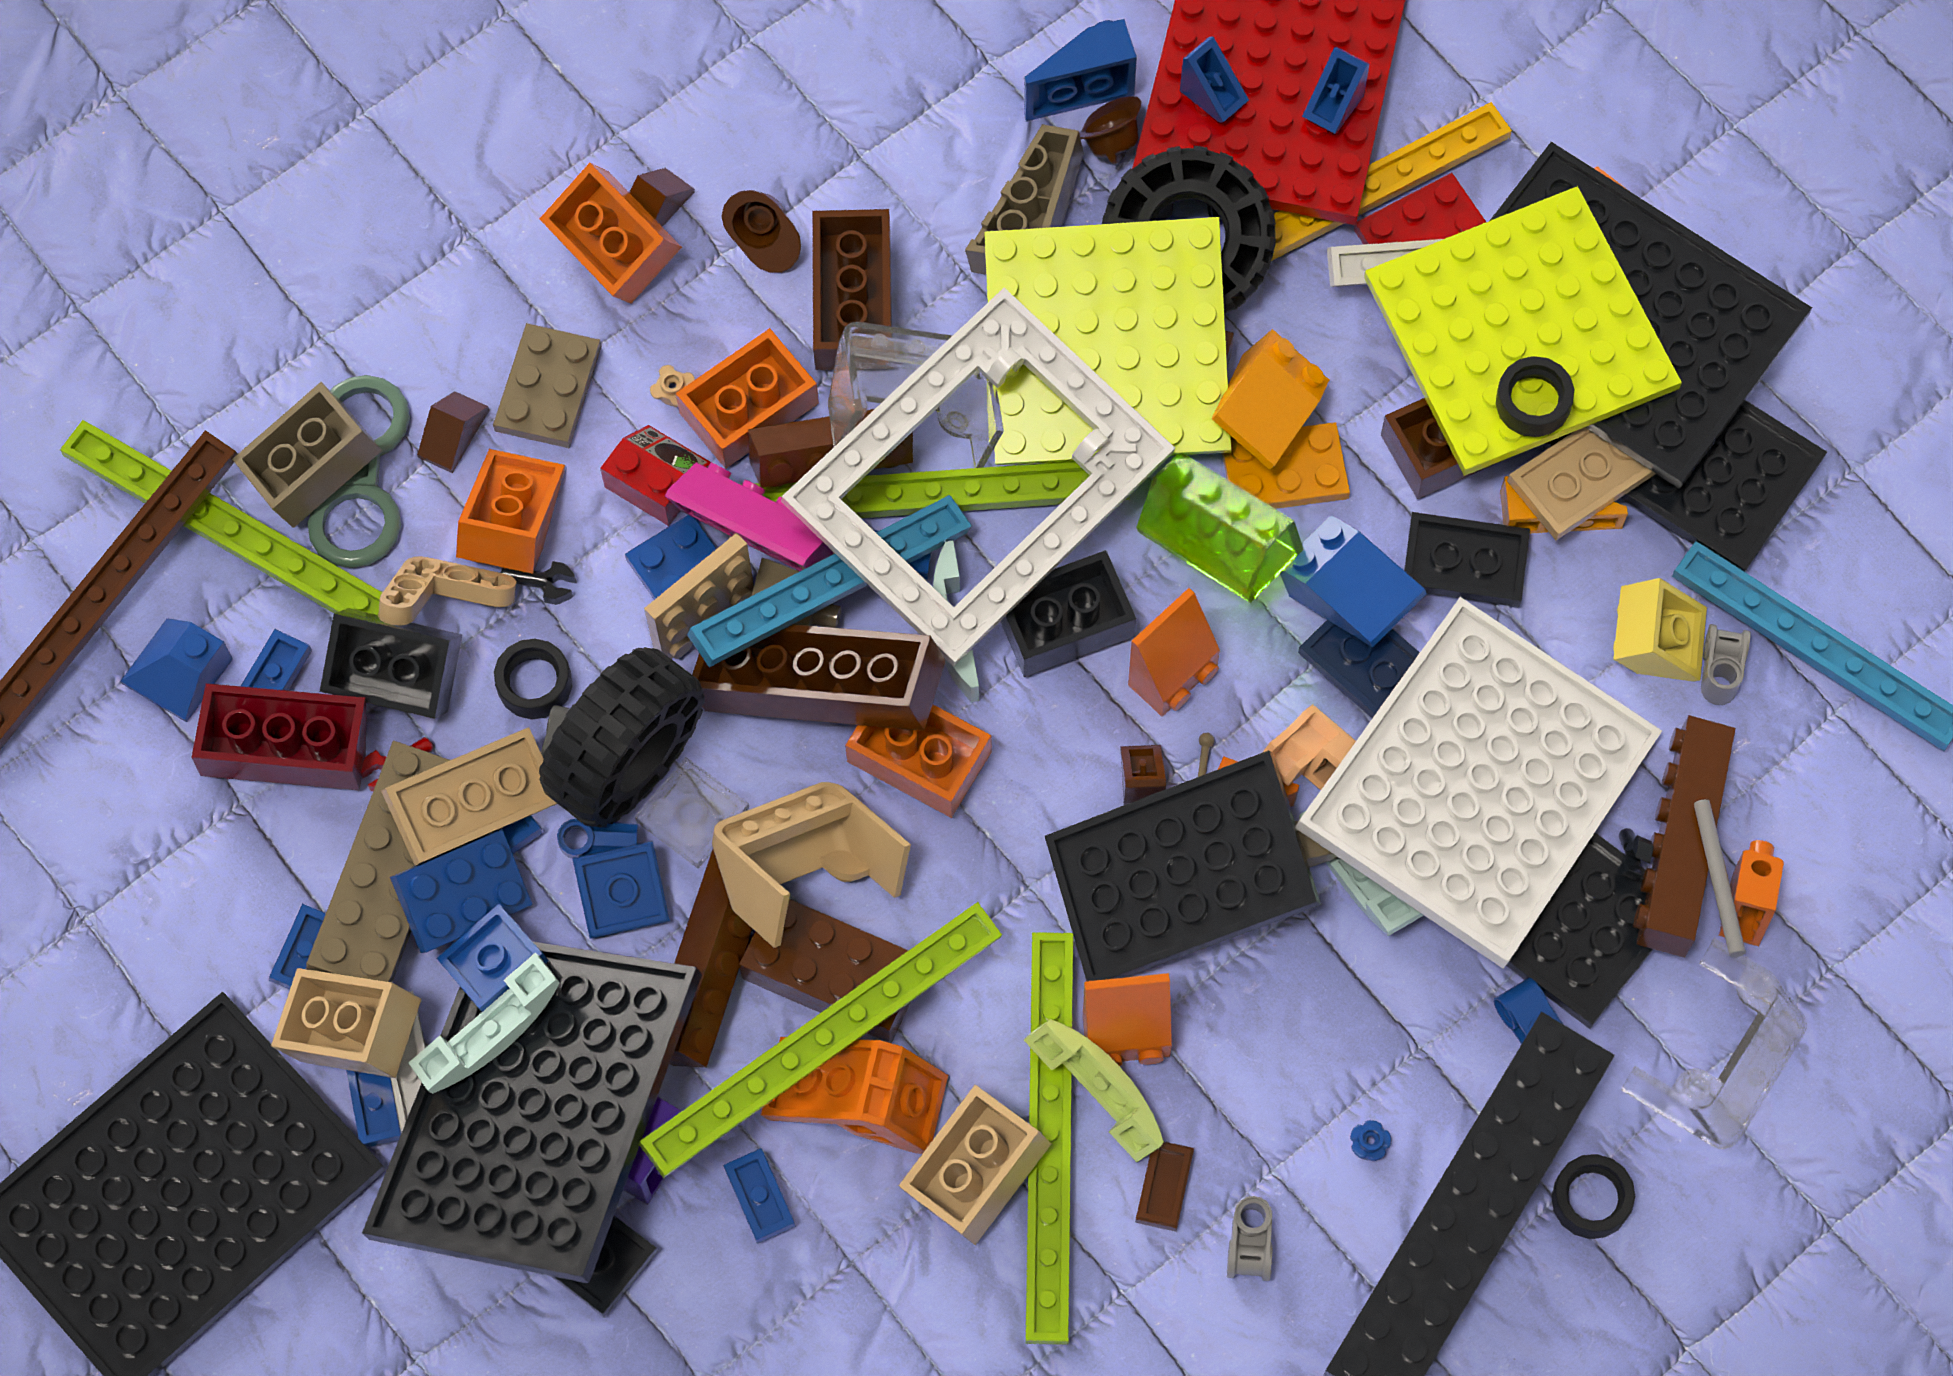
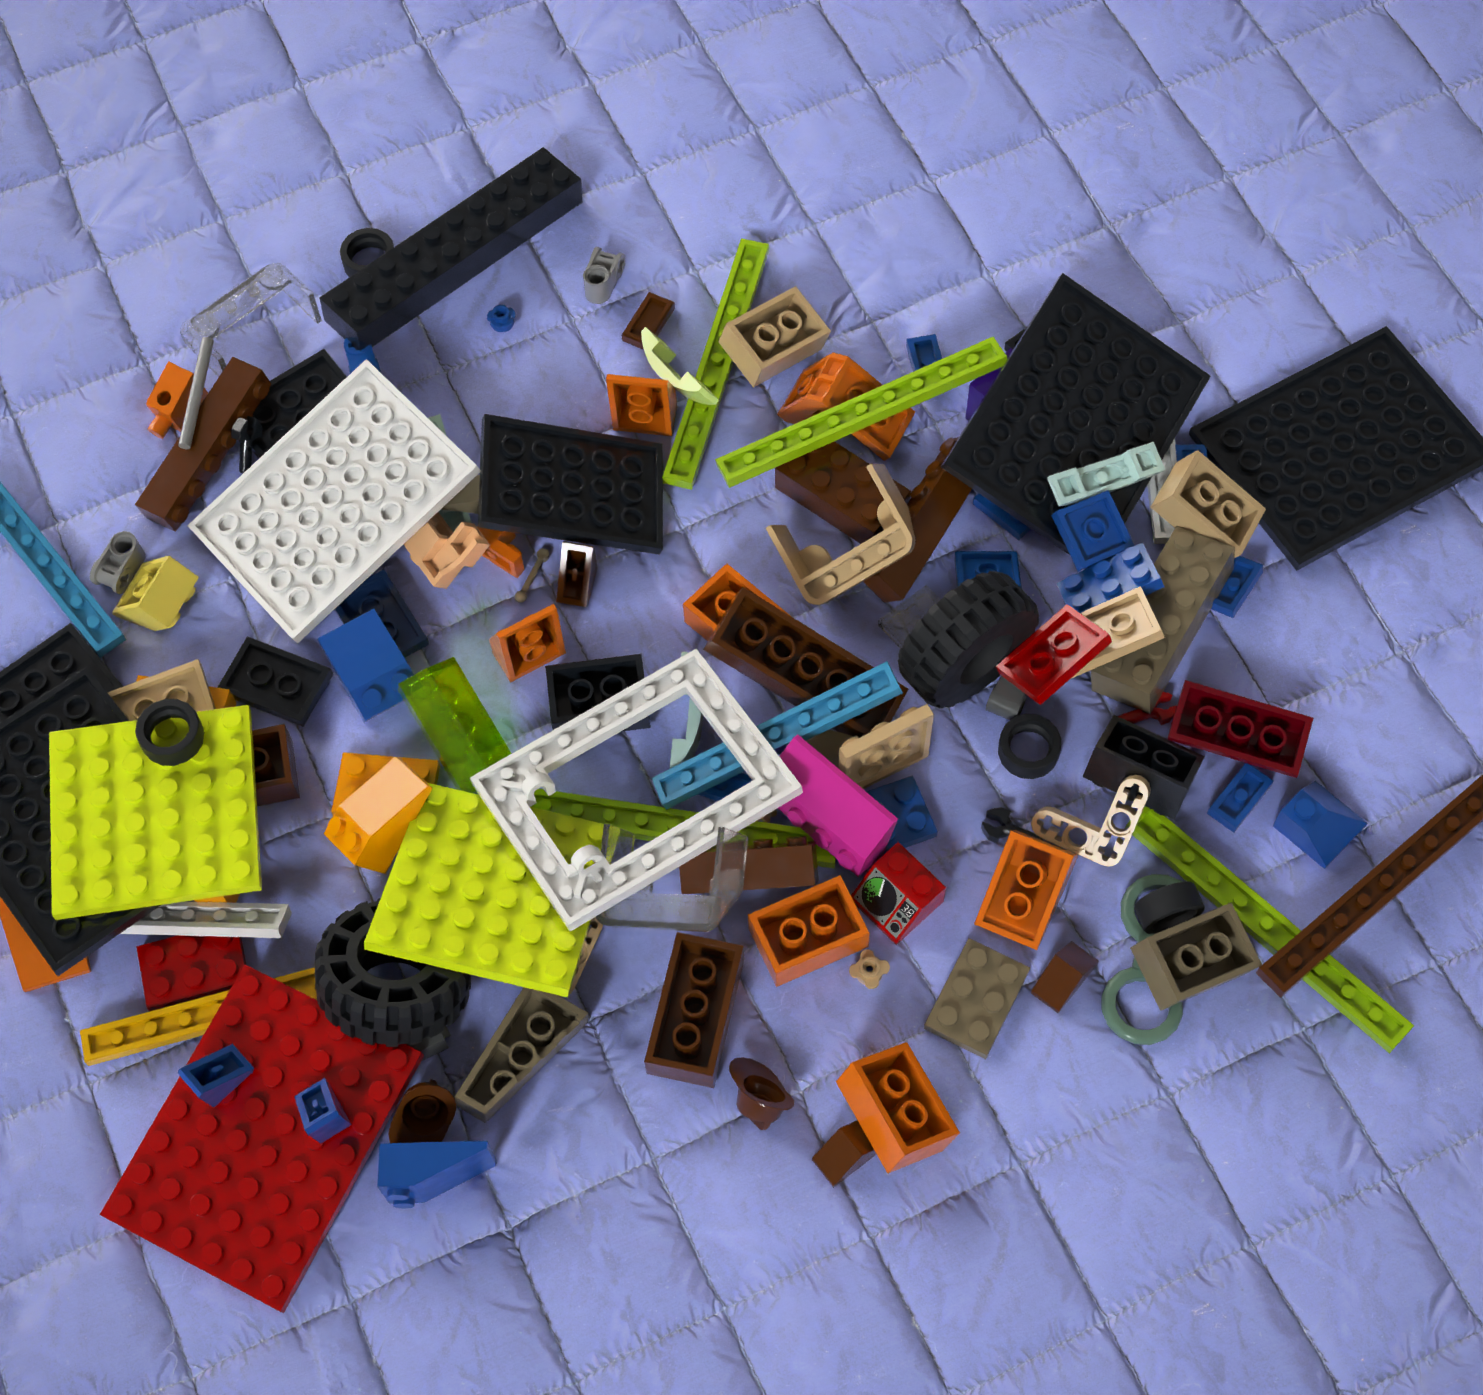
camera: 165 degrees left, 5 degrees down
none -> red plate [996,604,1112,705]
none -> black tyre [1134,881,1205,934]

